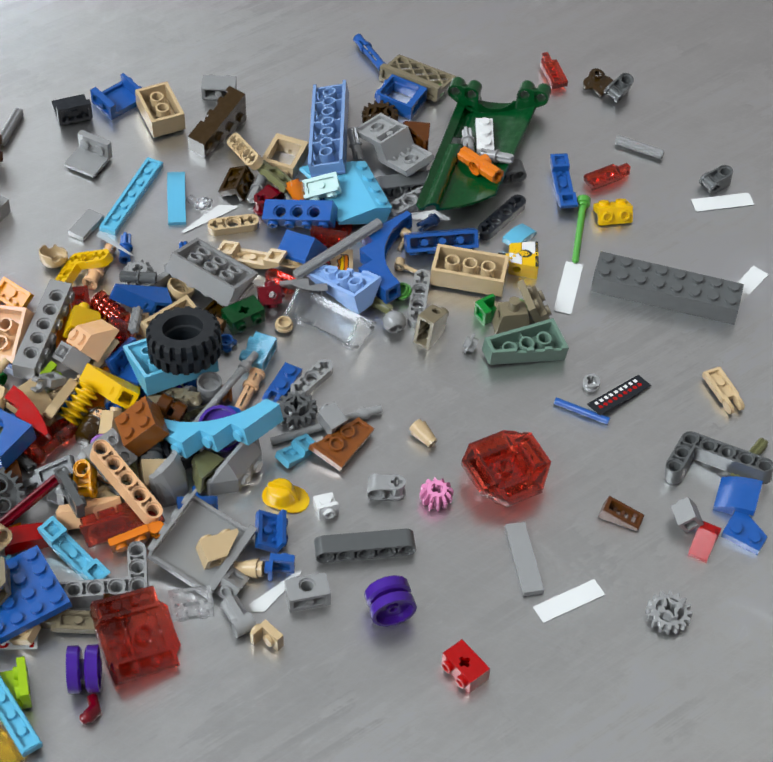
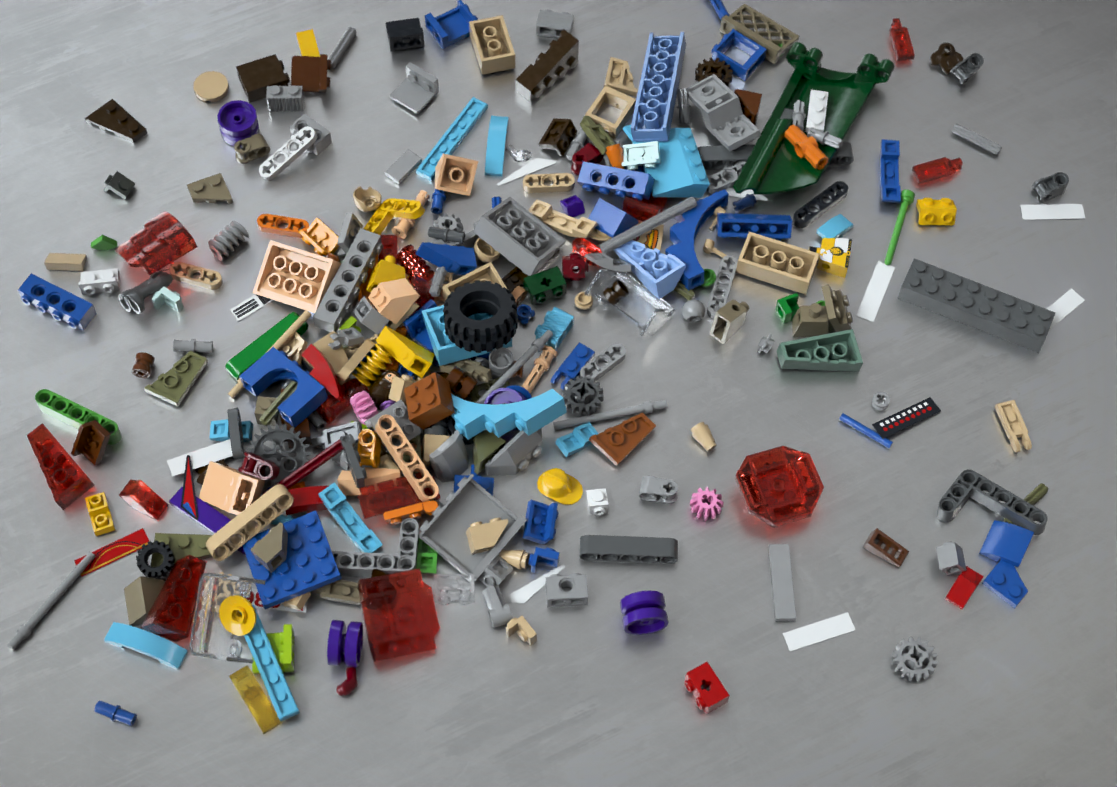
camera: 10 degrees right, 10 degrees up
white sticker [96,231,133,256] -> none
tan beam [227,133,263,170] -> none
light grey brick [317,402,348,435] -> none
none -> light grey bracket [337,213,363,257]
none -> bright pink gear [350,391,378,425]
none -> bright green slope [416,534,438,574]
none -> light nougat slope [435,153,478,196]
none -> dark purple slope [560,195,585,218]
none -> tan wing [603,57,638,97]
none -> dark brown wheel [603,279,629,305]

